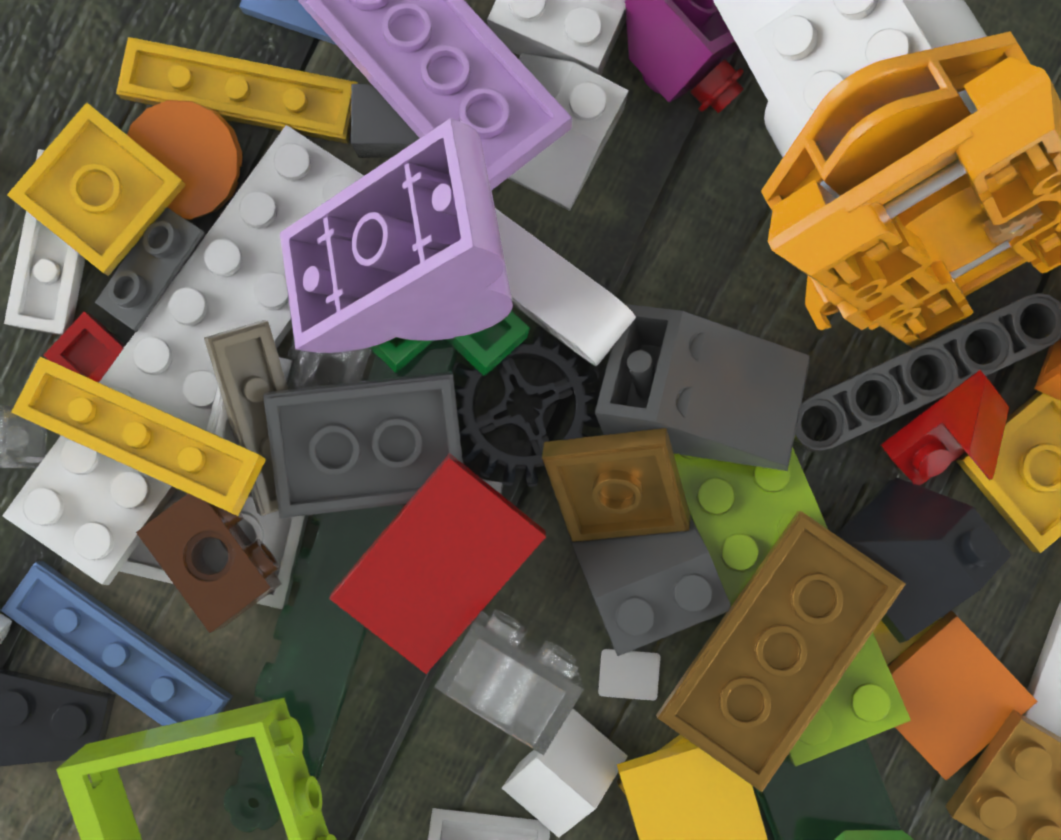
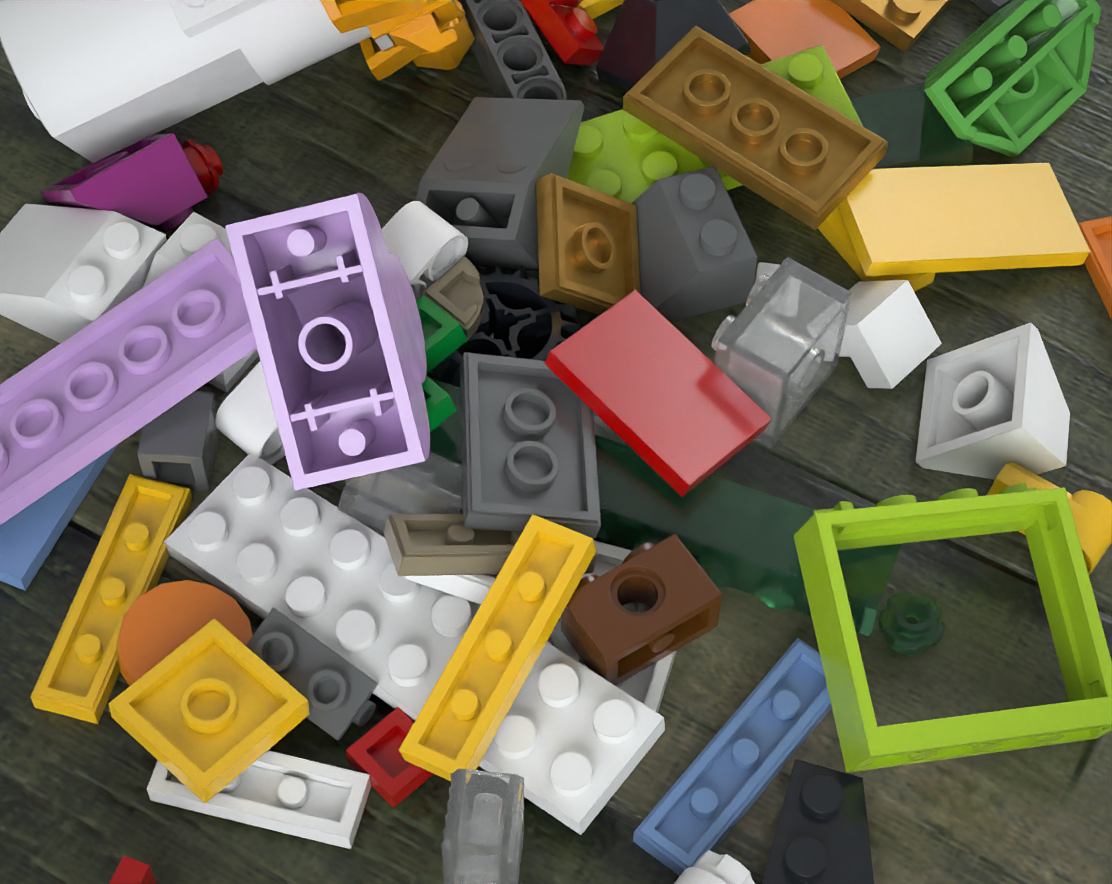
camera: 90 degrees left, 30 degrees down
none -> dark tan tile [421,256,484,342]

